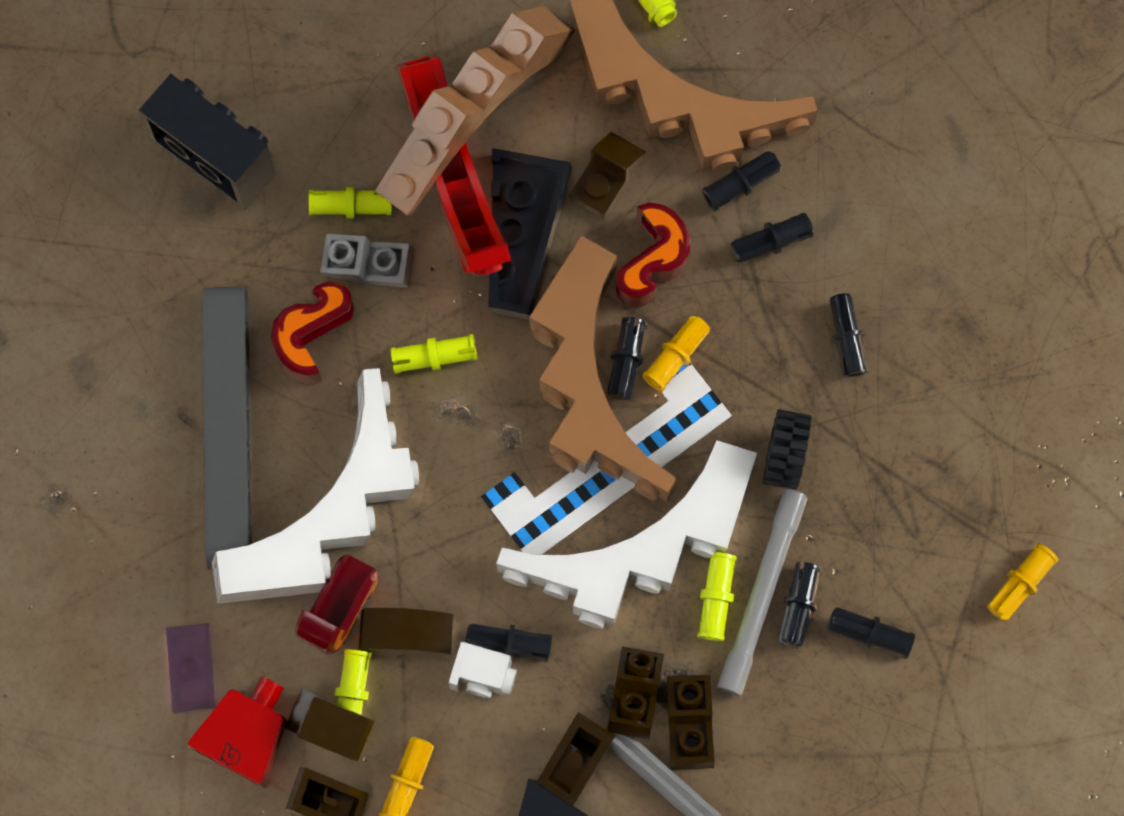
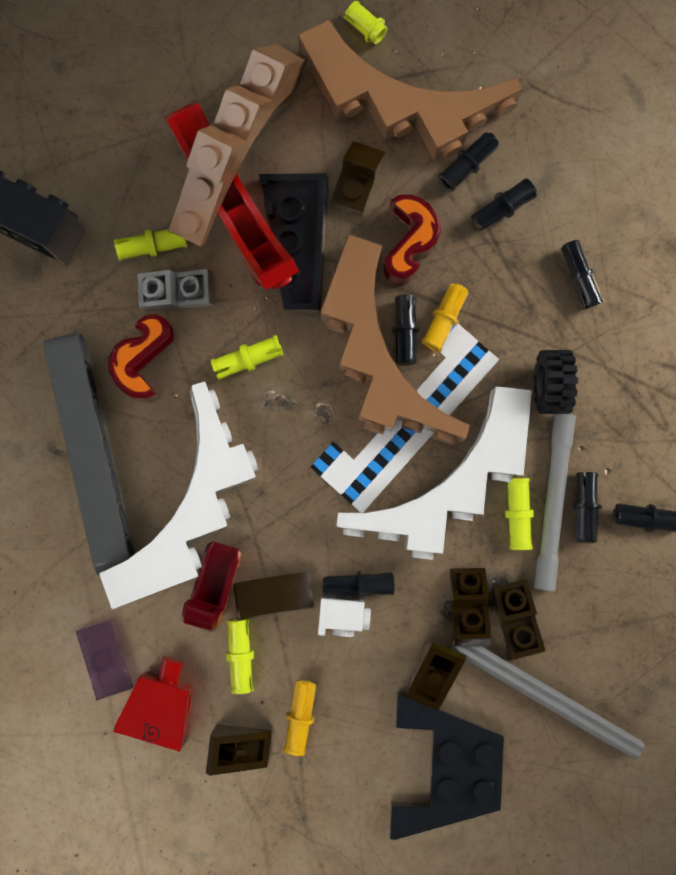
camera: 15 degrees left, 10 degrees up
dark brown slope [285,688,375,762] -> none

